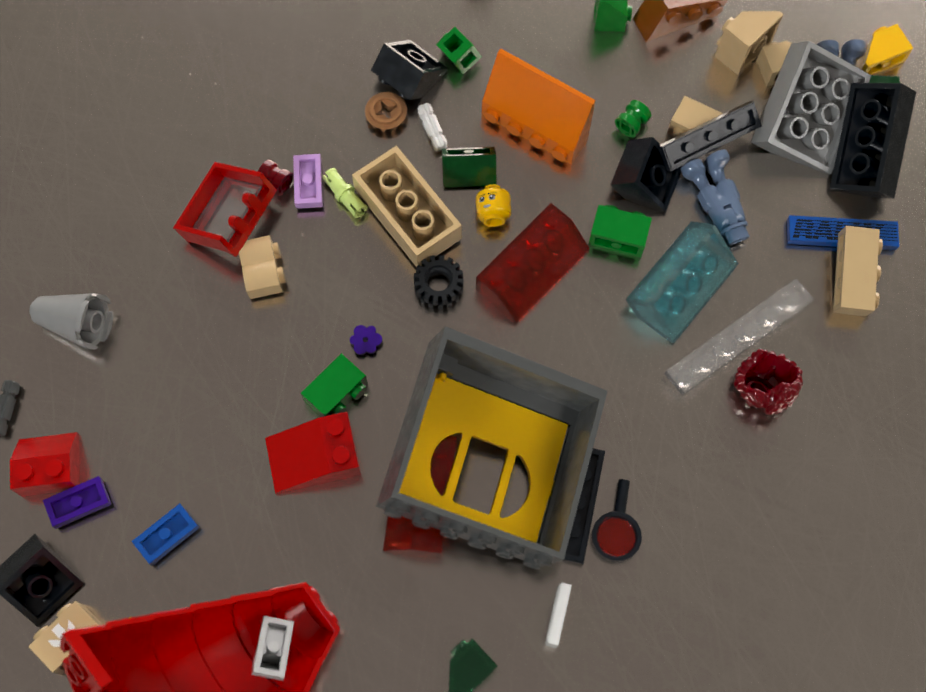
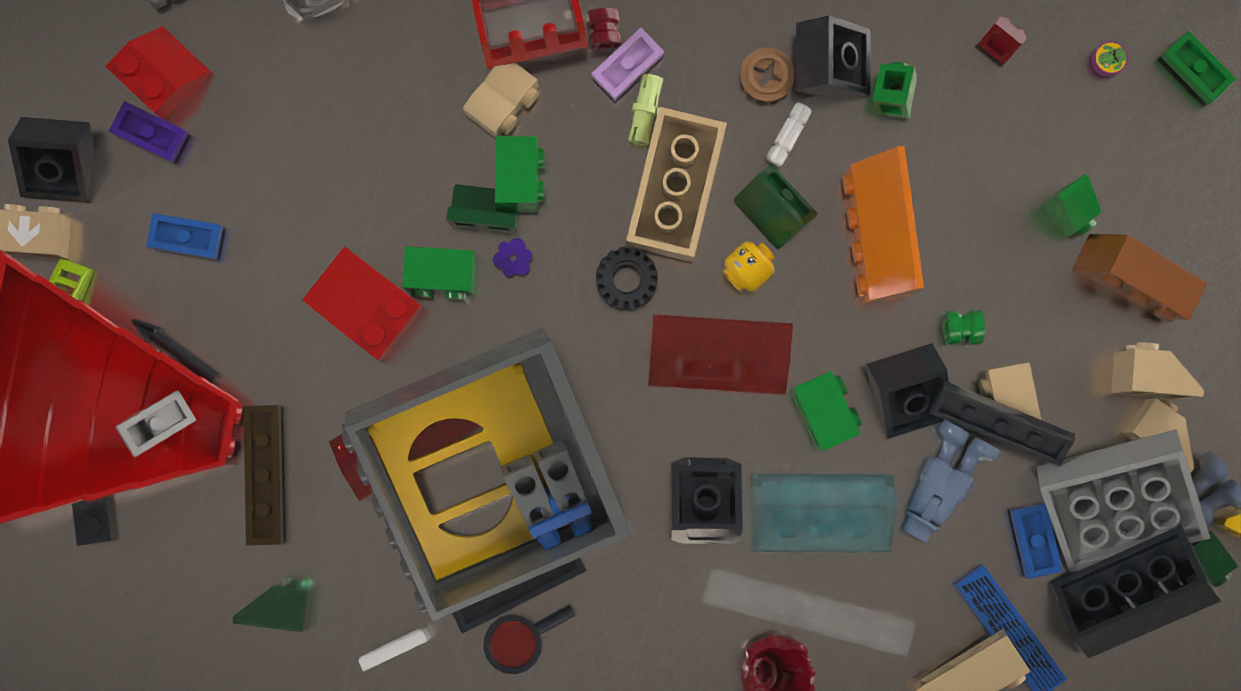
camera: 50 degrees right, 15 degrees up
none -> dark brown plate [243,405,284,546]
none -> dark green panel [446,184,520,233]
none -> green brick [495,136,545,213]
none -> dark grey hips [500,440,592,550]
none -> black slope [671,457,743,545]
none -> blue plate [1010,503,1063,579]

